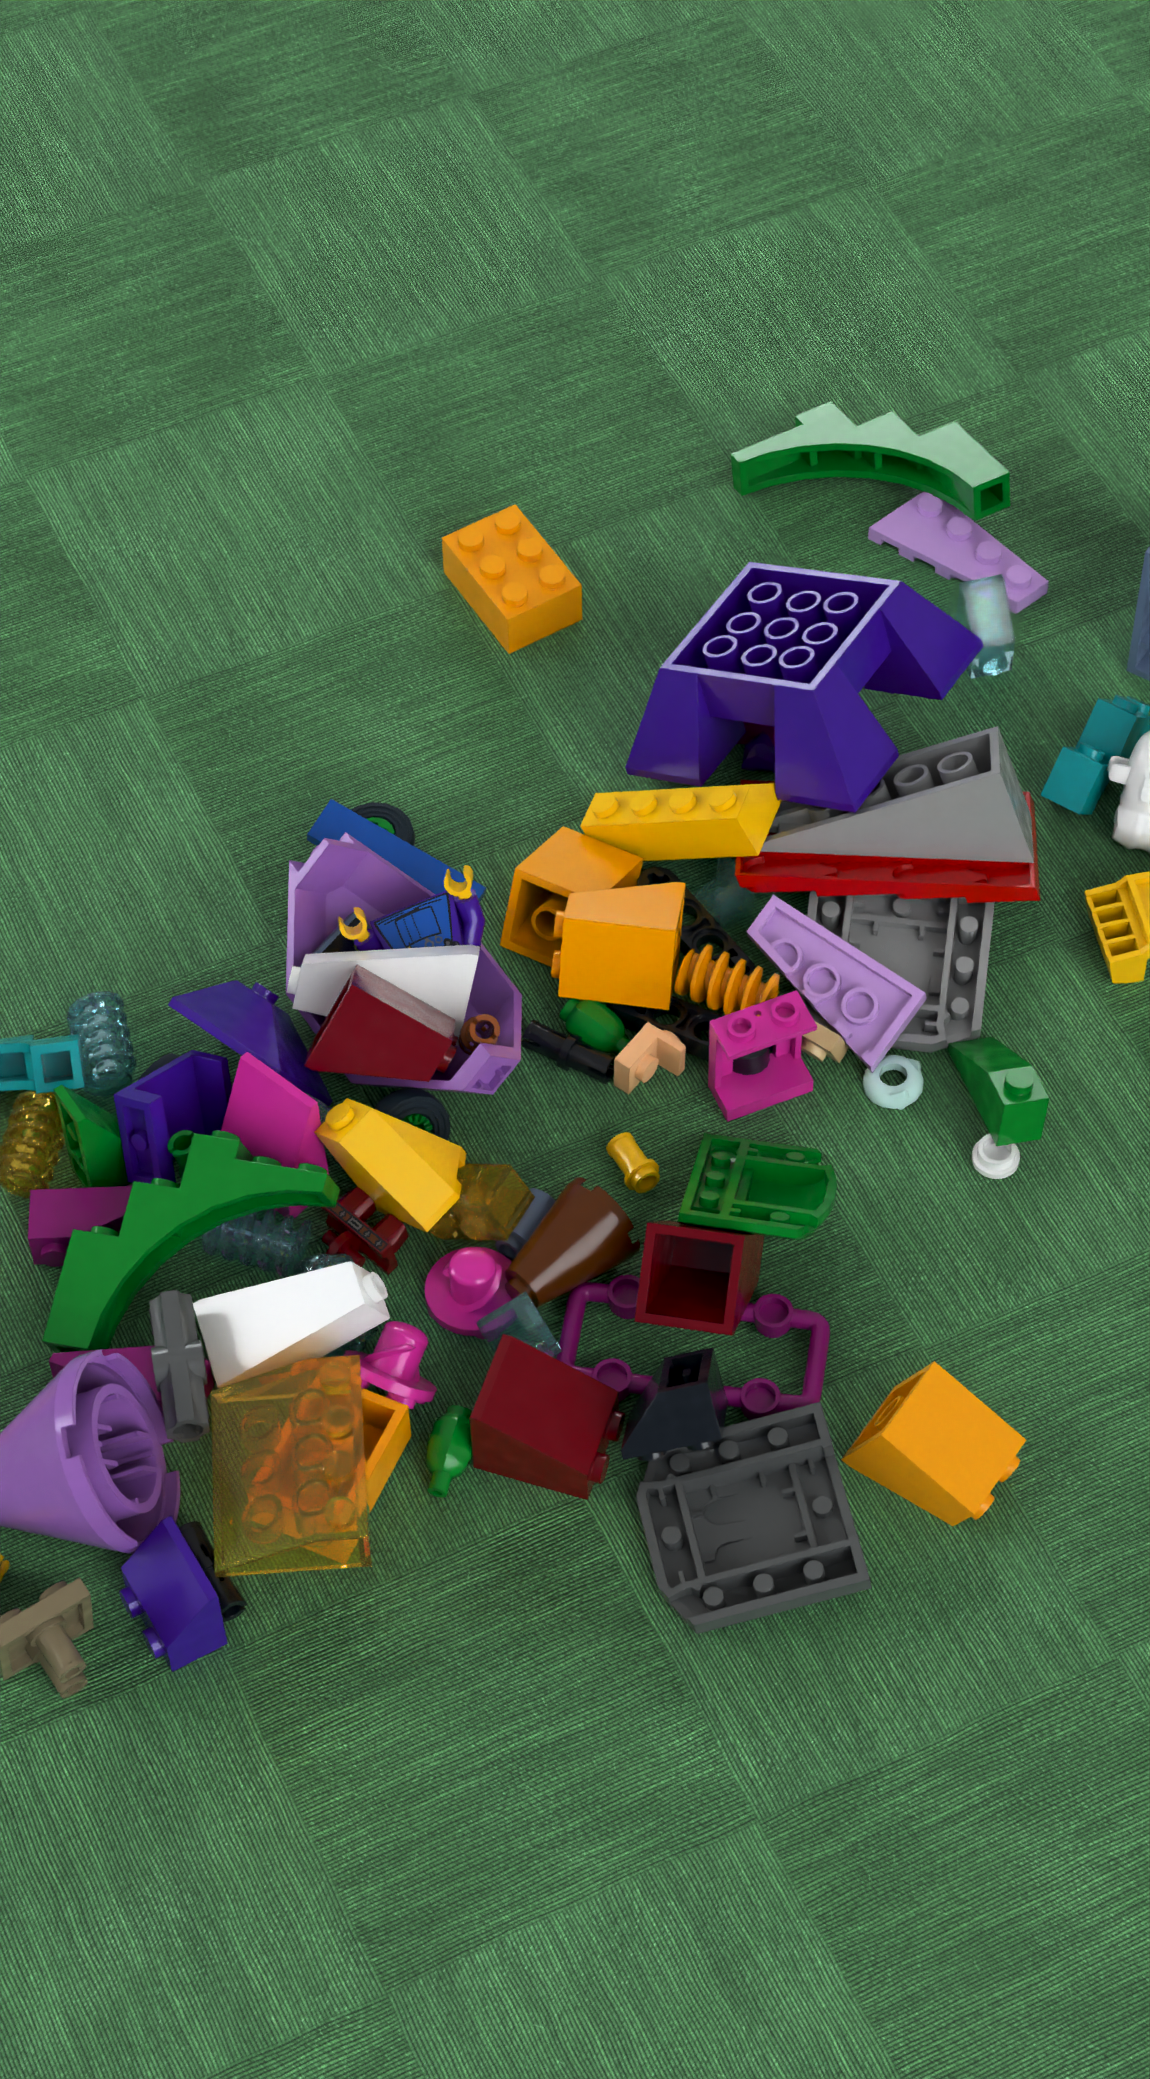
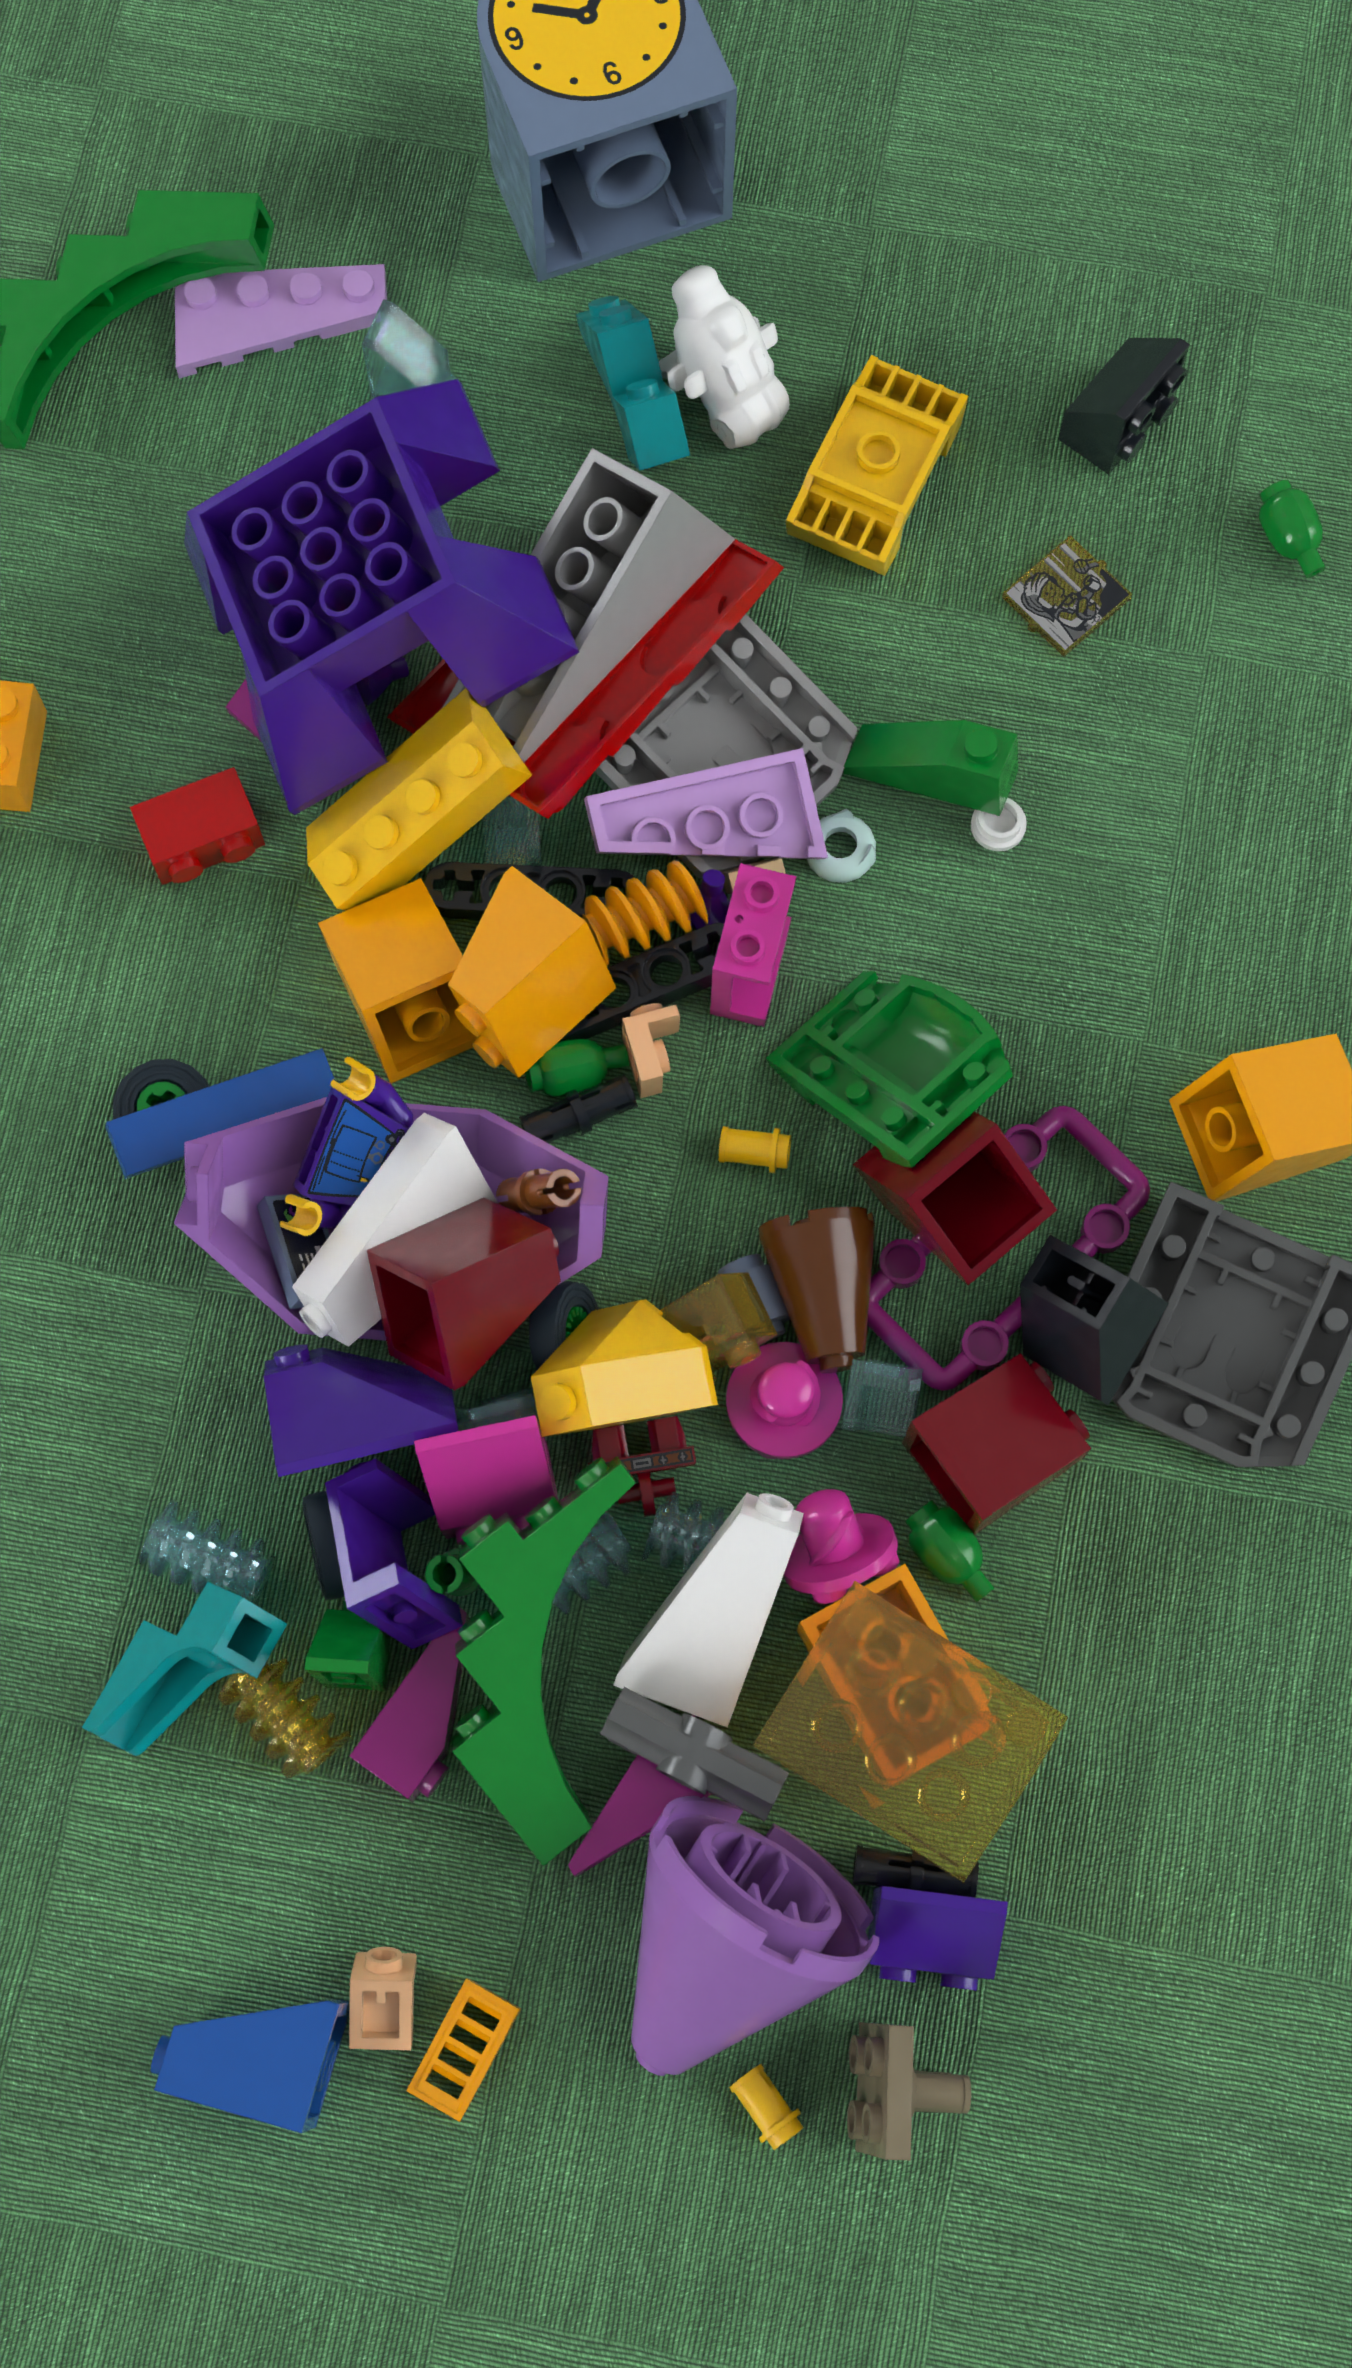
camera: 55 degrees left, 20 degrees up
none -> red brick [130,767,265,885]

